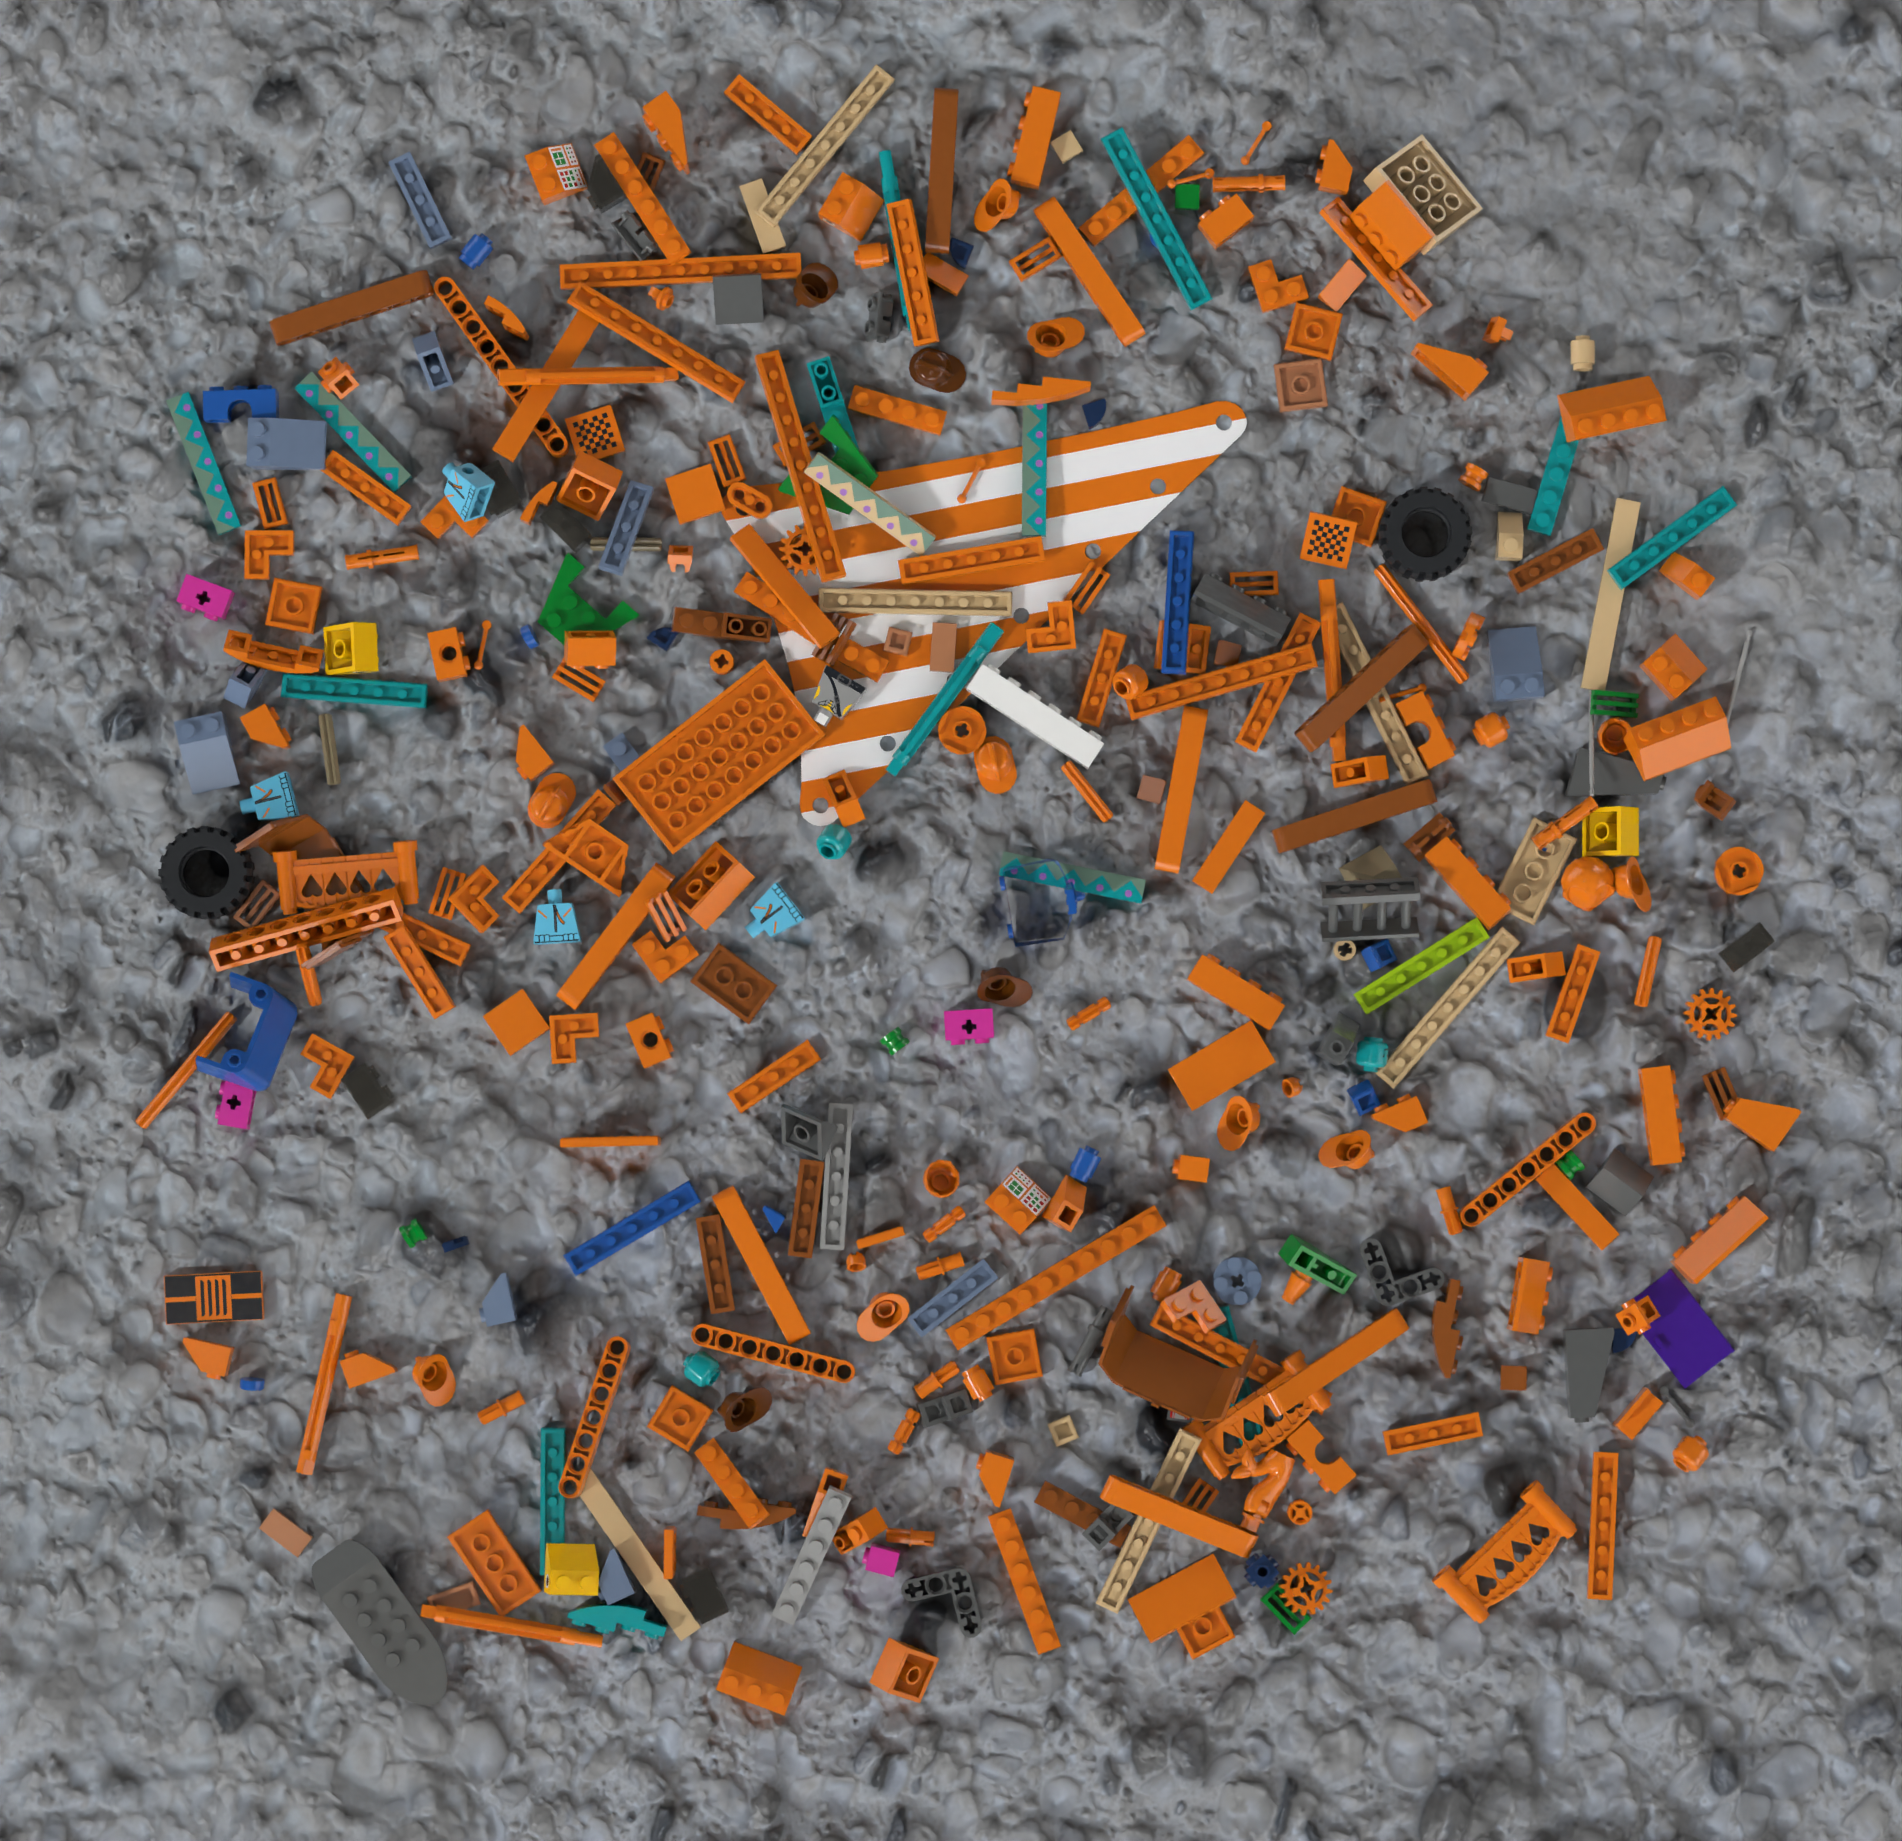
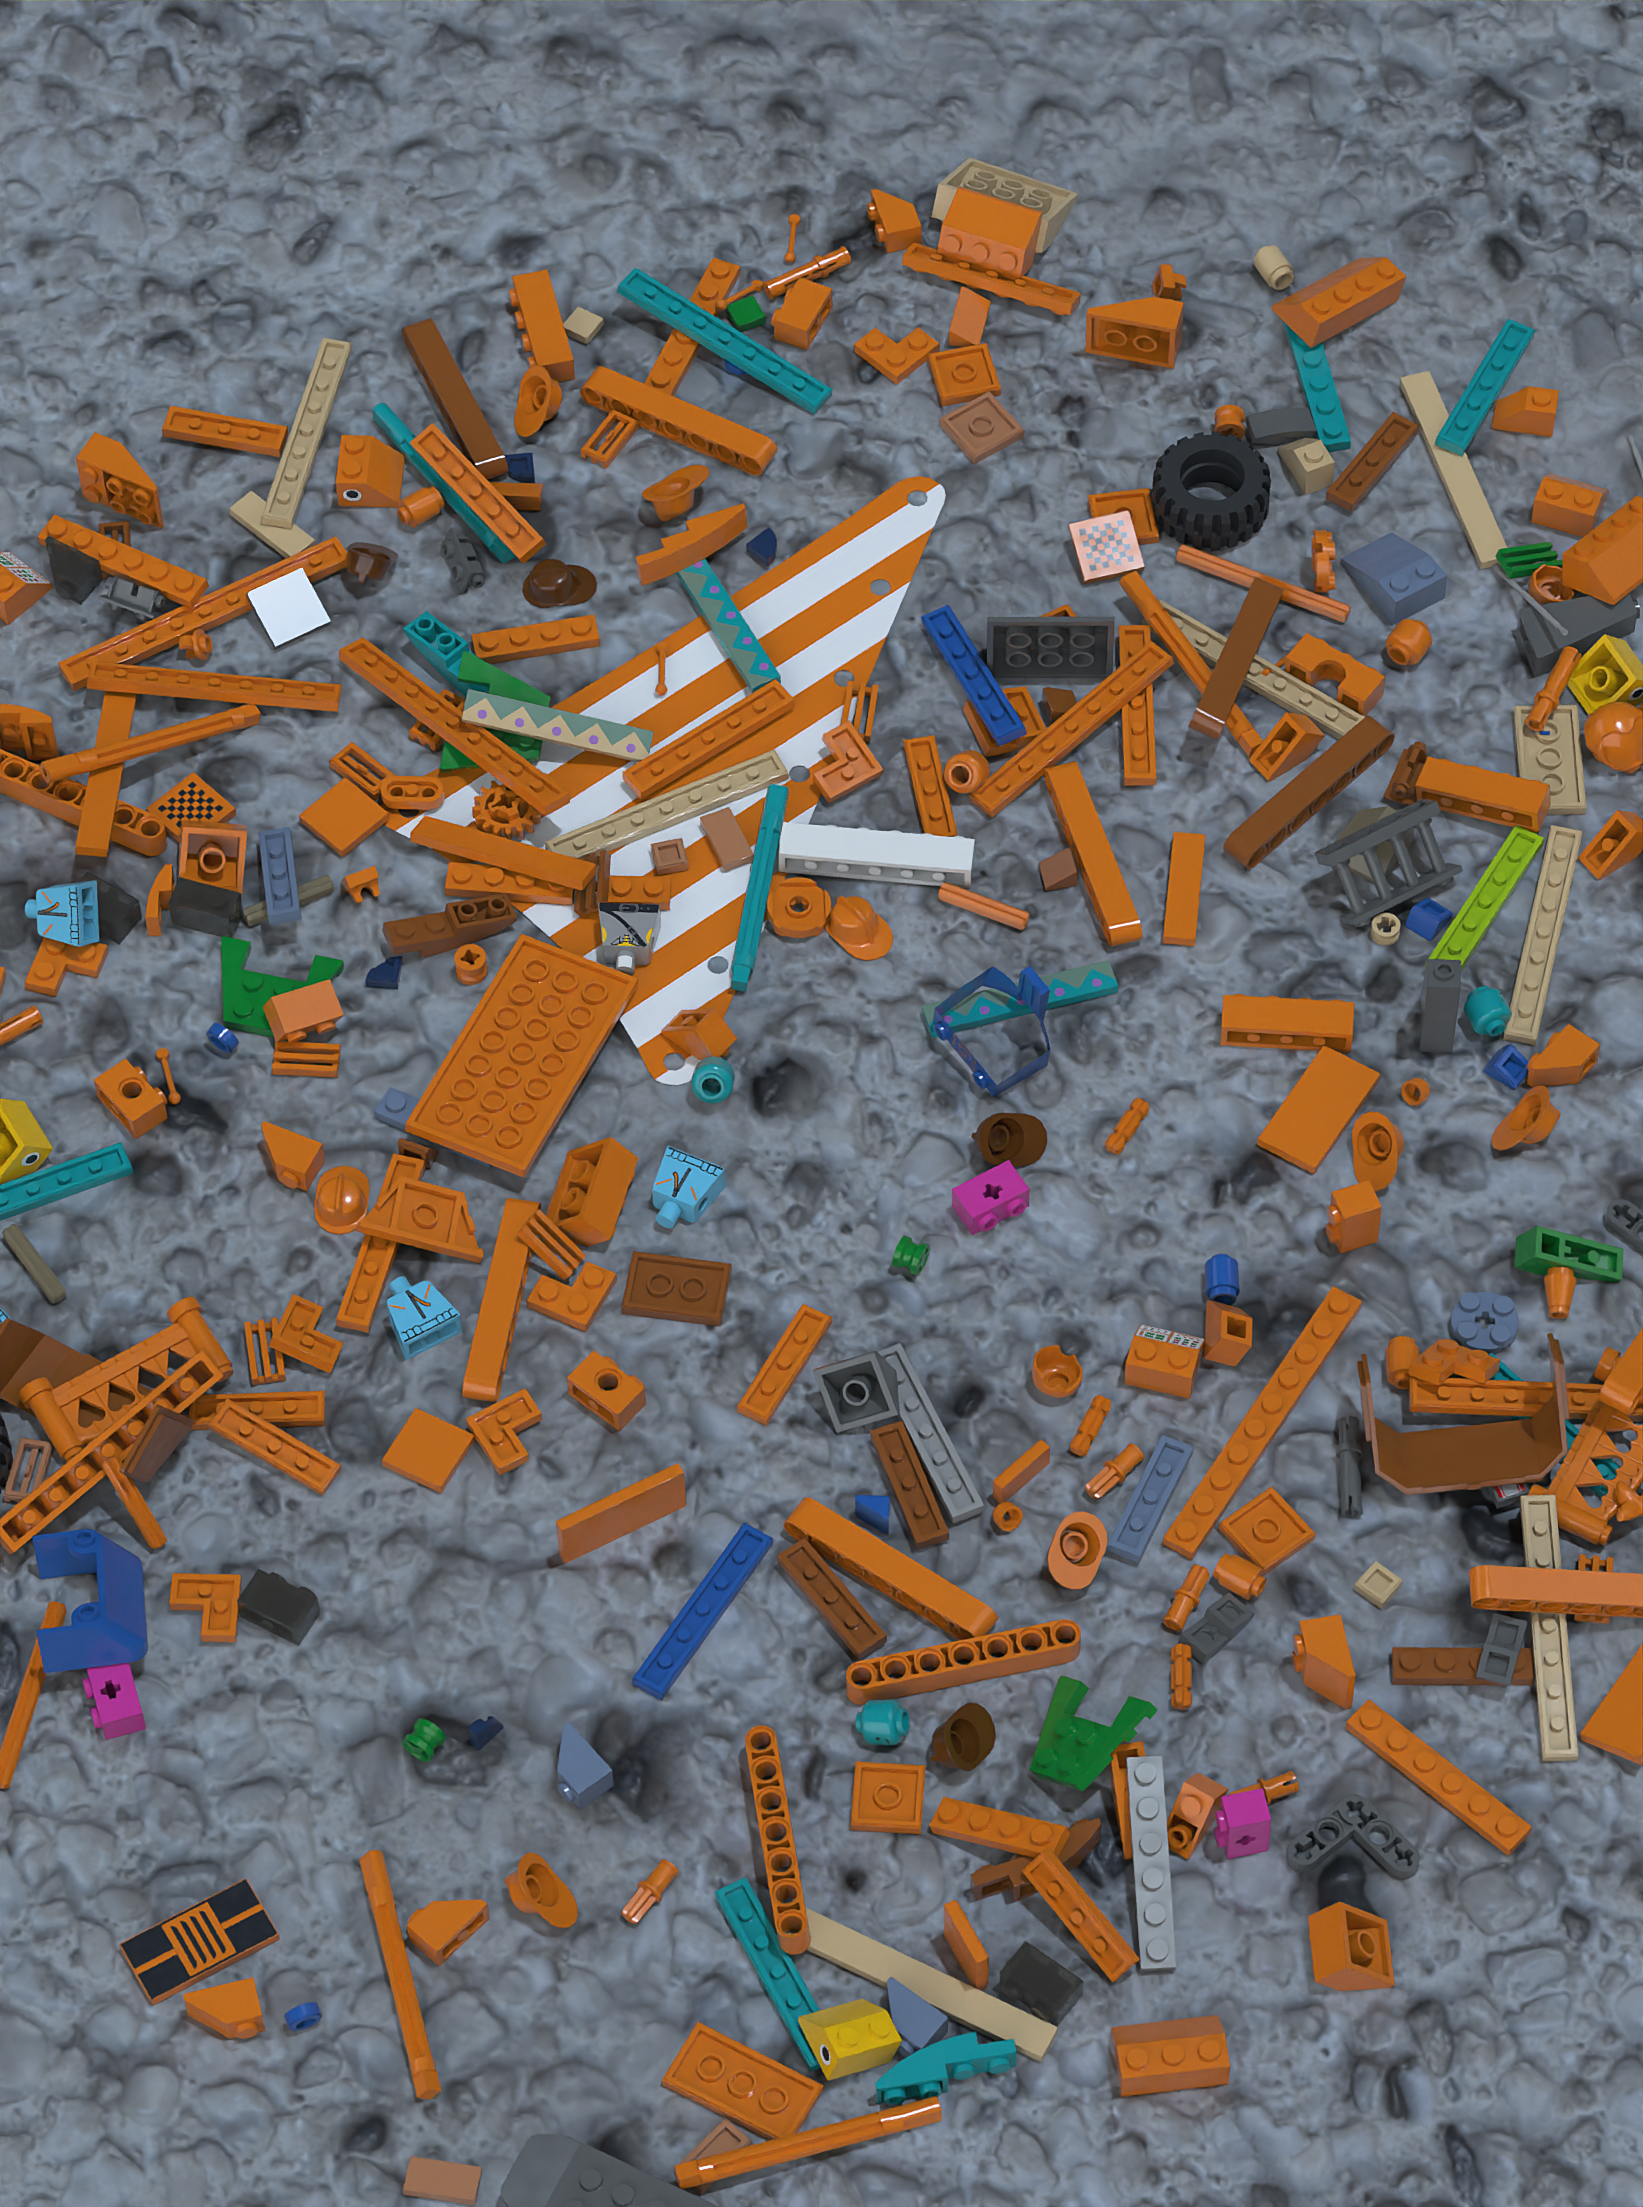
camera: 30 degrees left, 30 degrees down
none -> orange tile [1022,1847,1140,1983]
none -> green wing [1029,1675,1158,1792]

